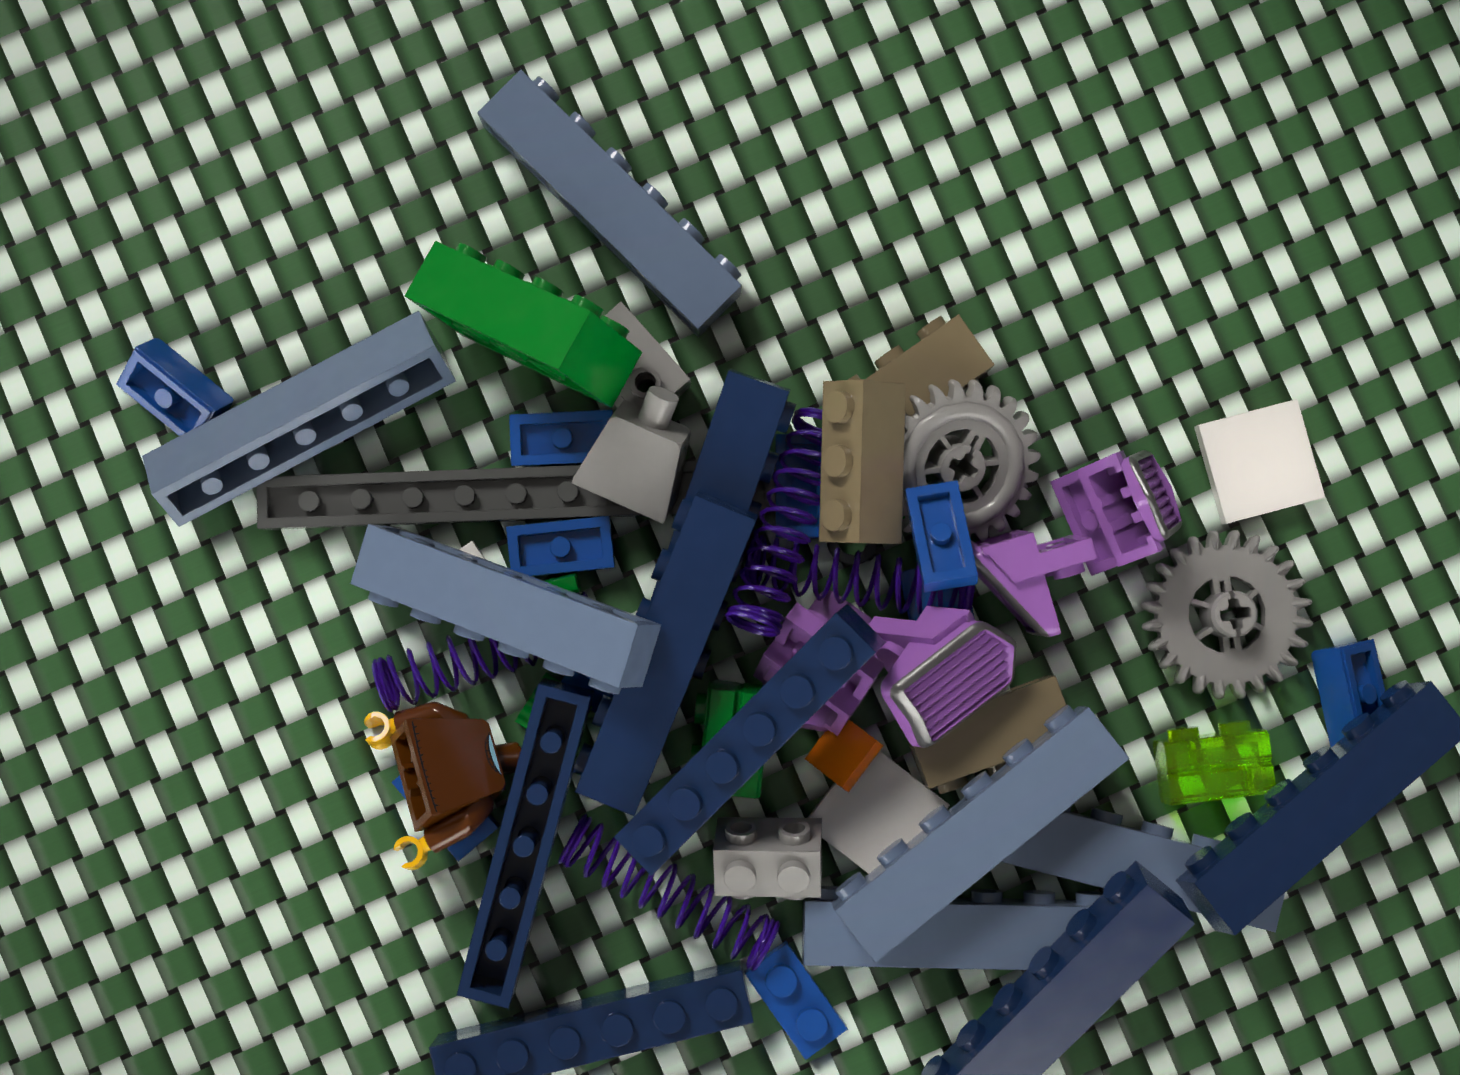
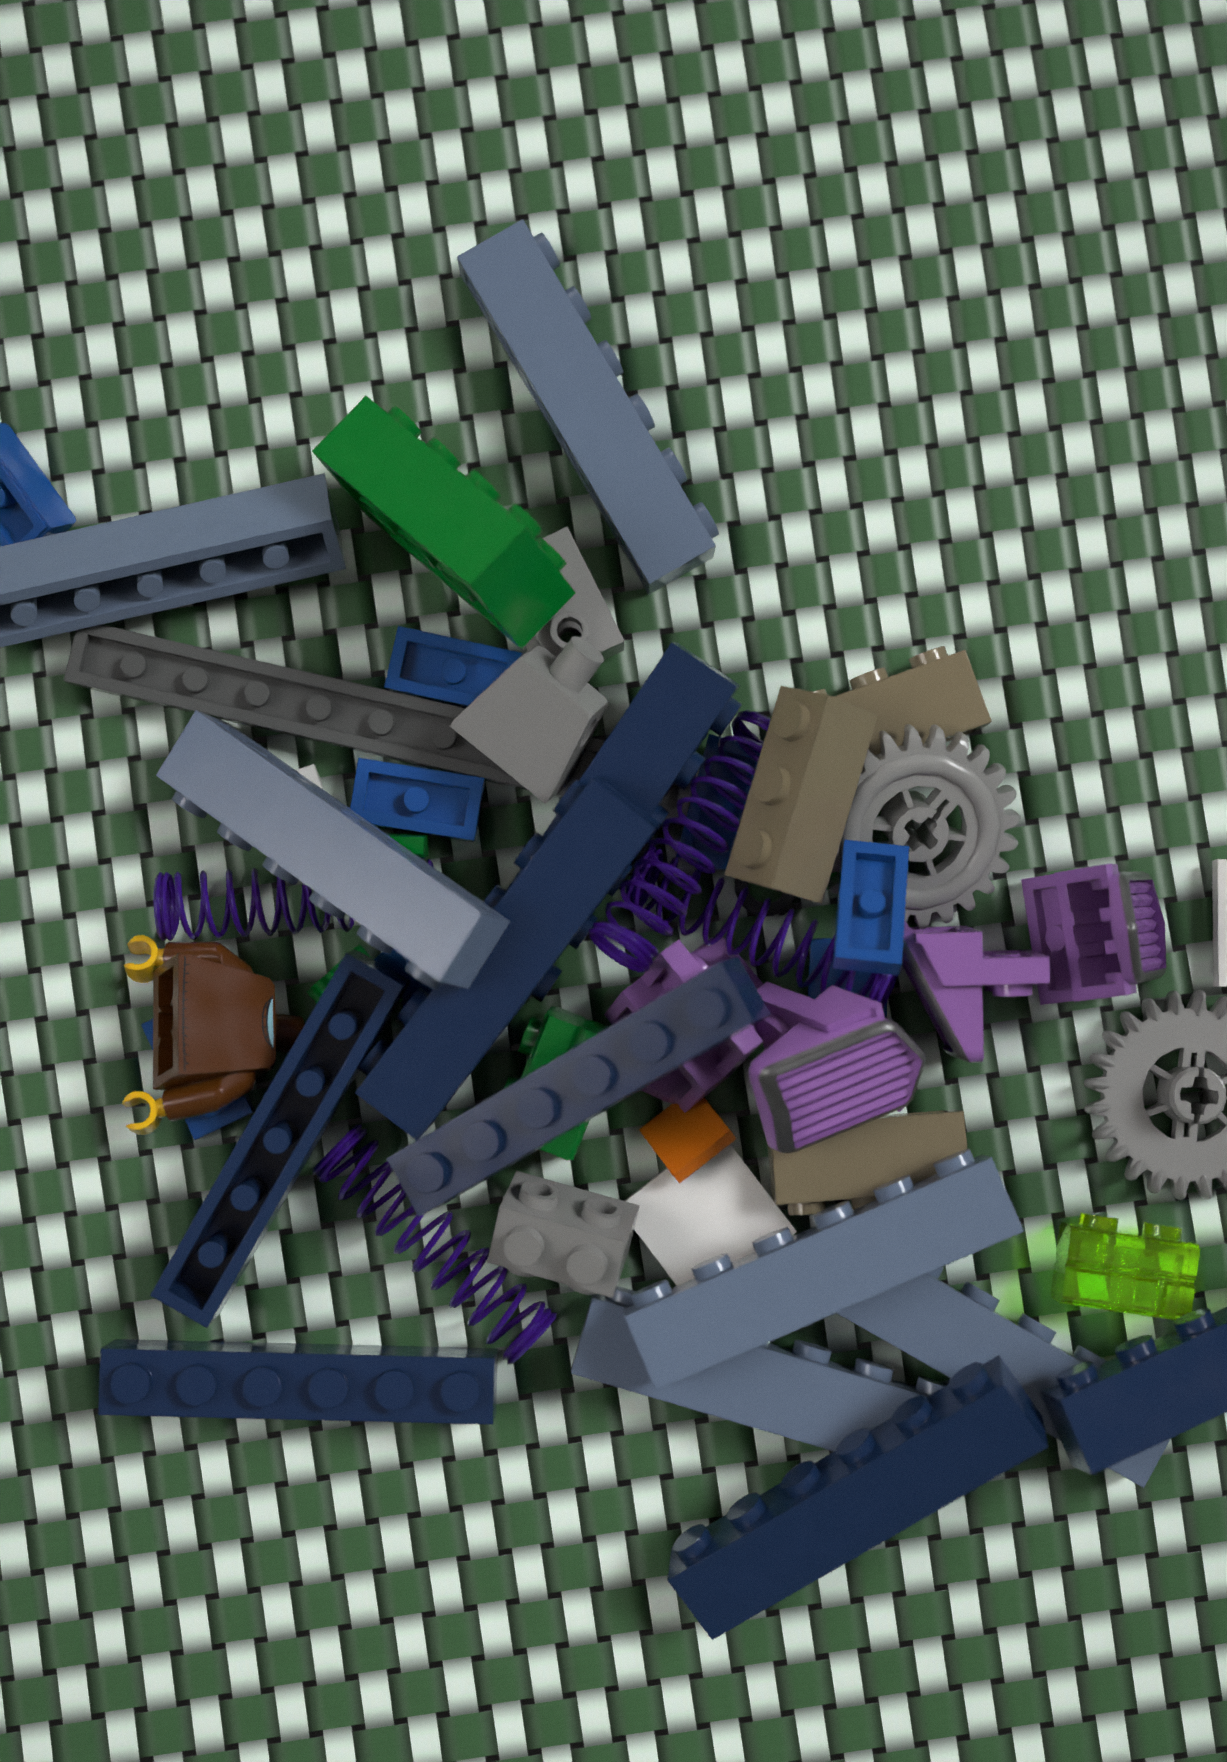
camera: 15 degrees right, 0 degrees up
blue plate [744,940,848,1060] -> none

